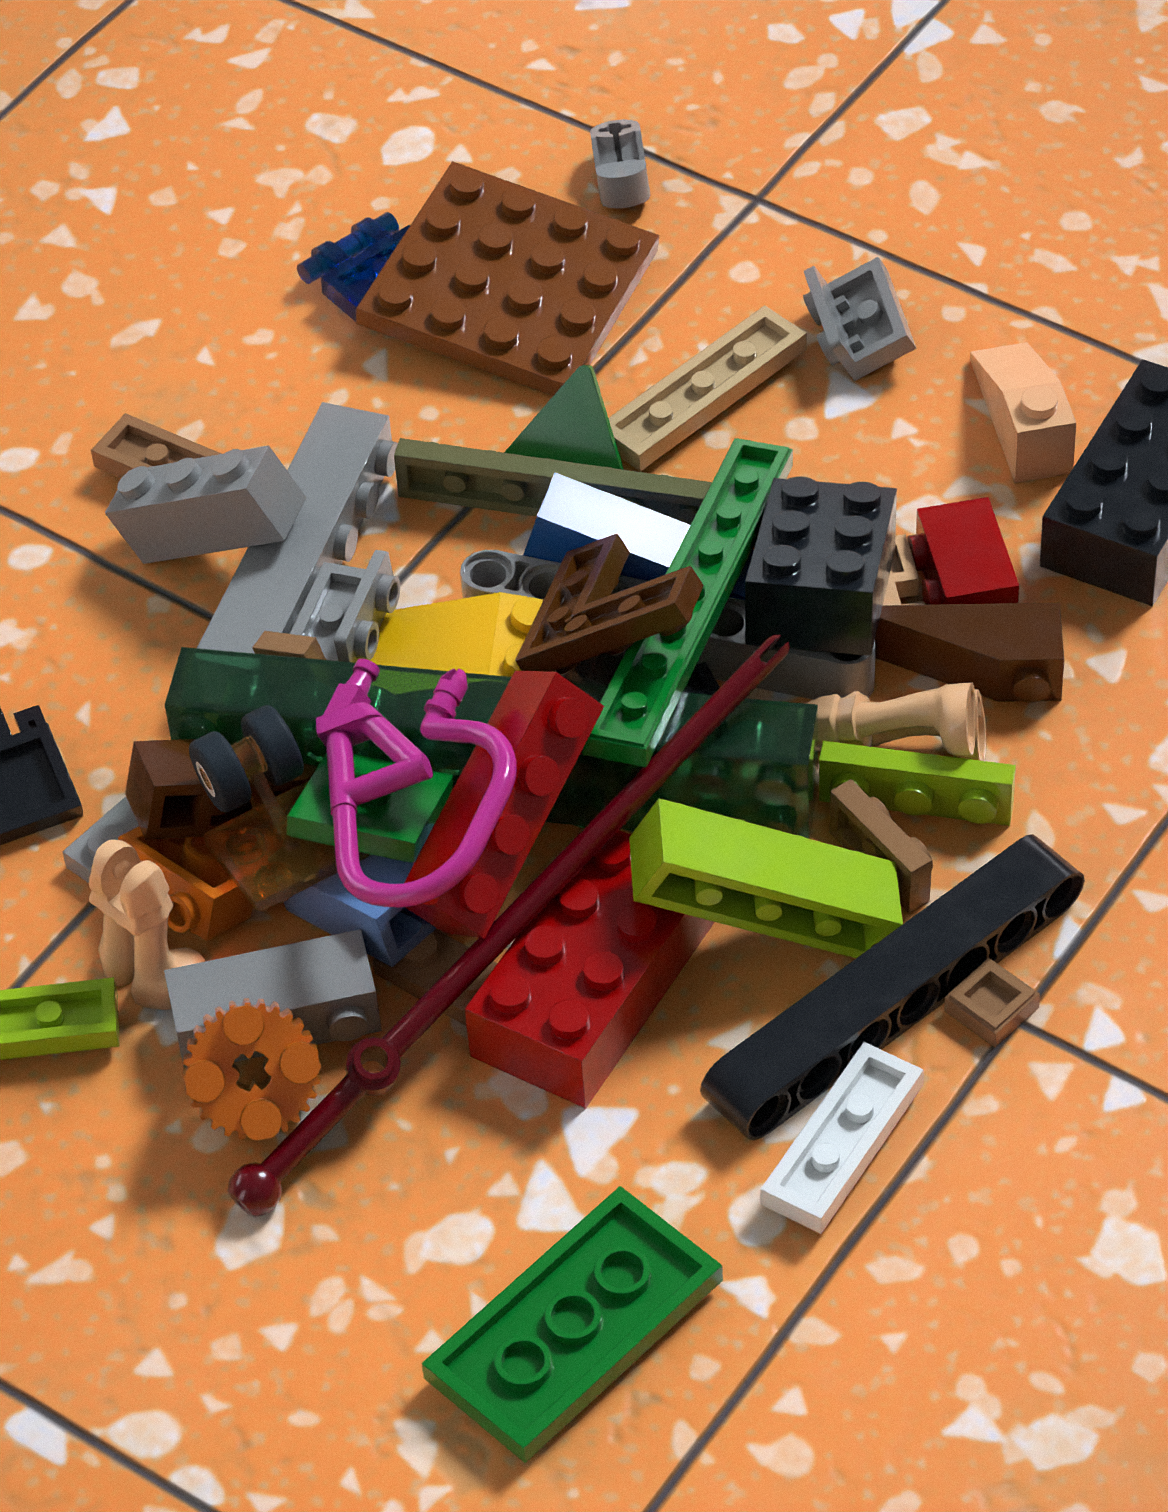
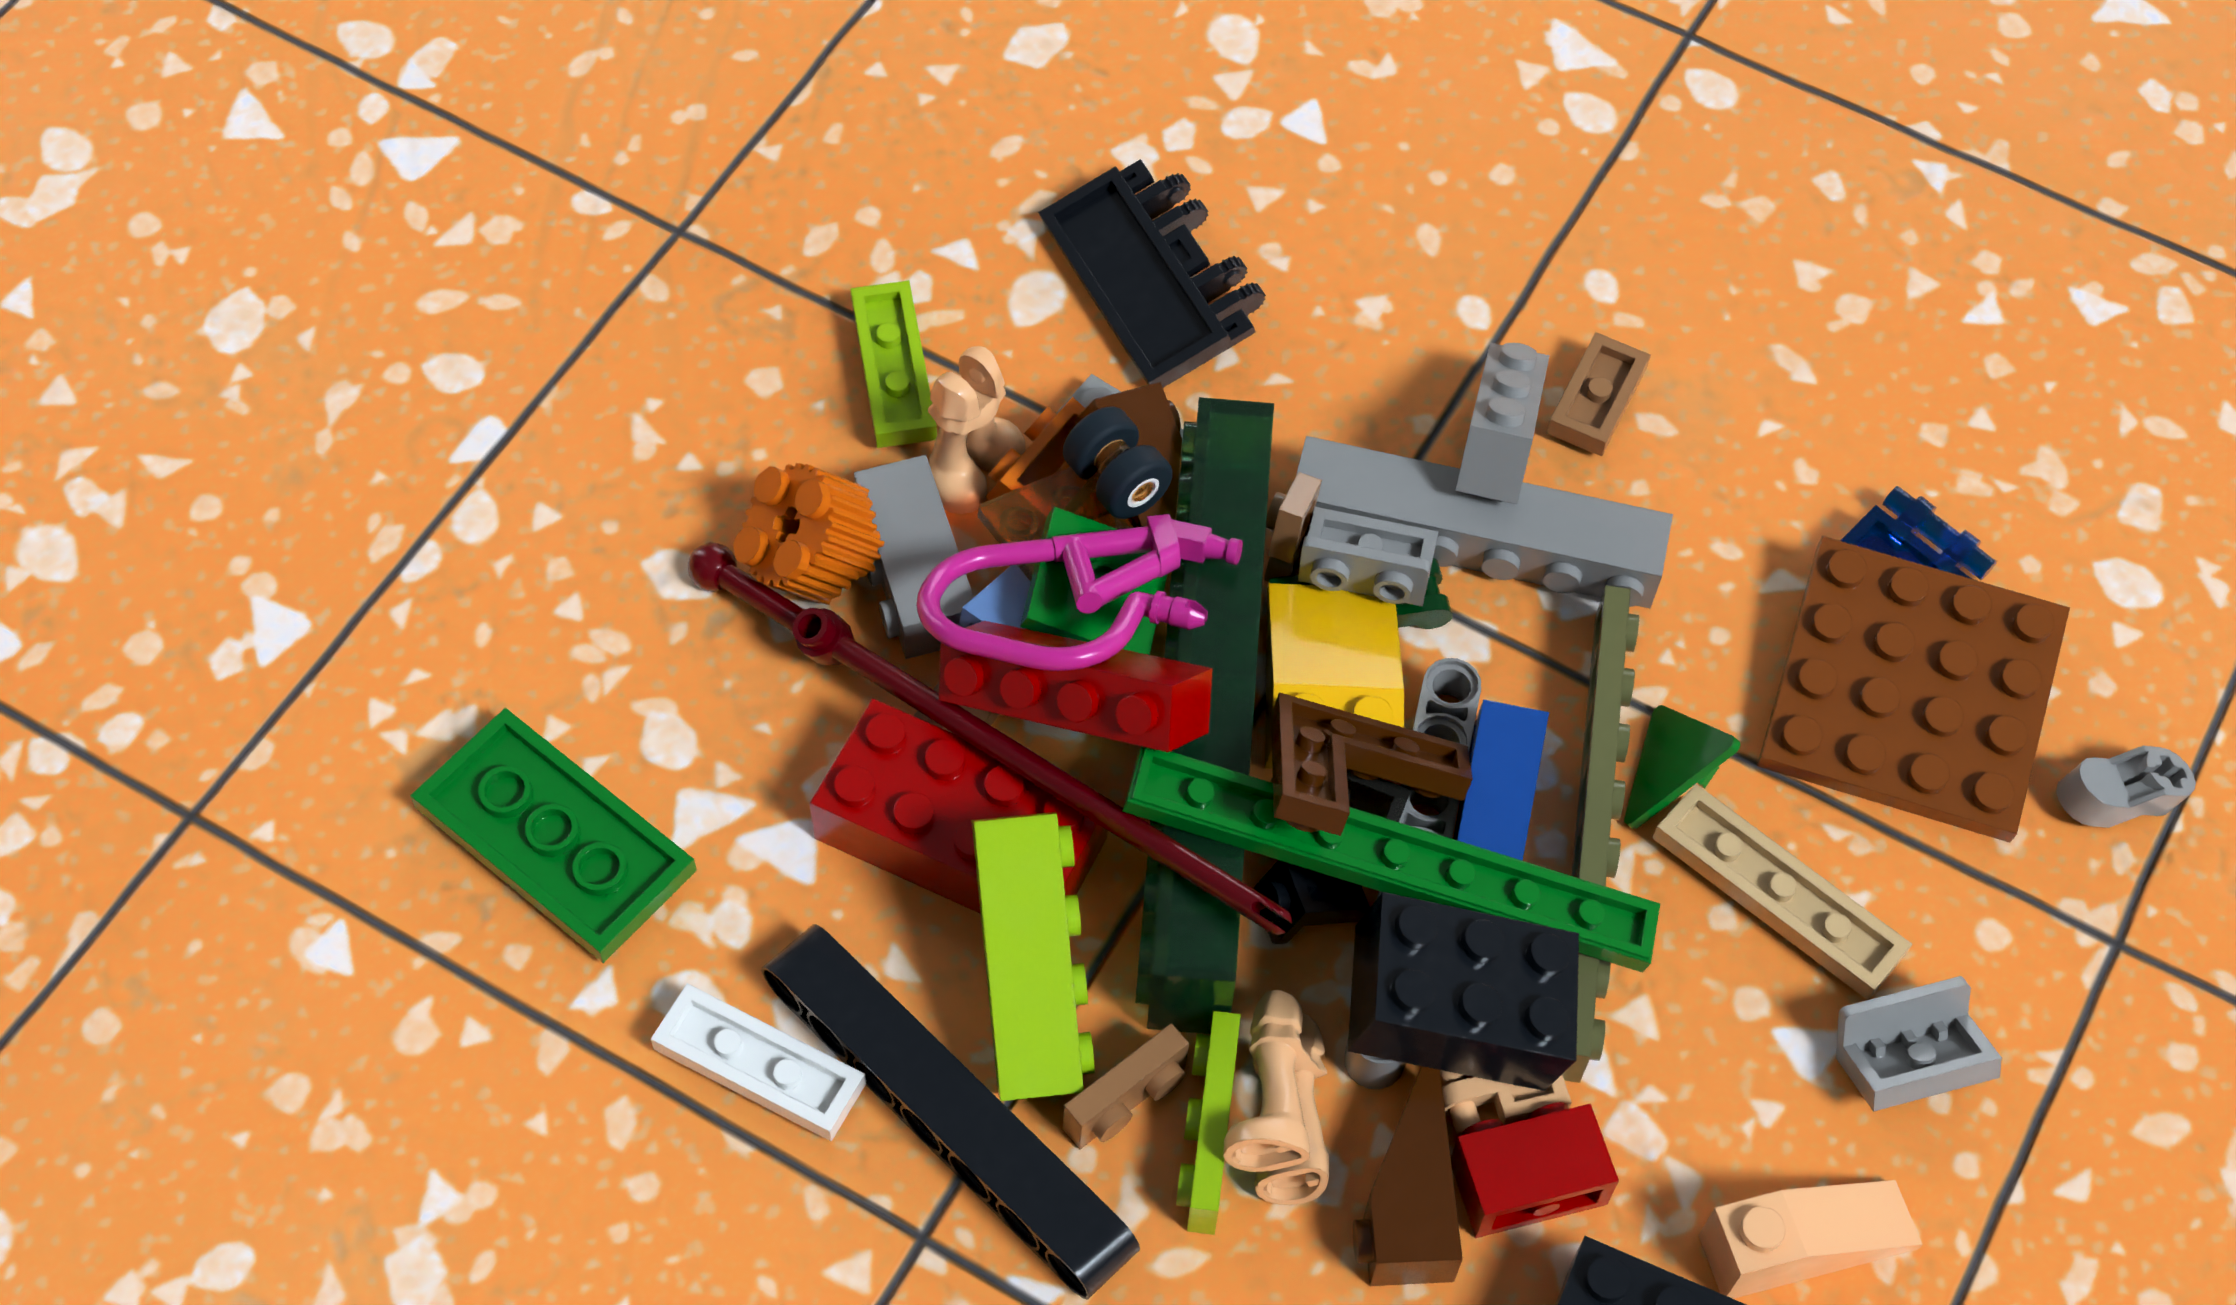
camera: 80 degrees right, 10 degrees up
medium nougat tile [944,958,1040,1048] -> none

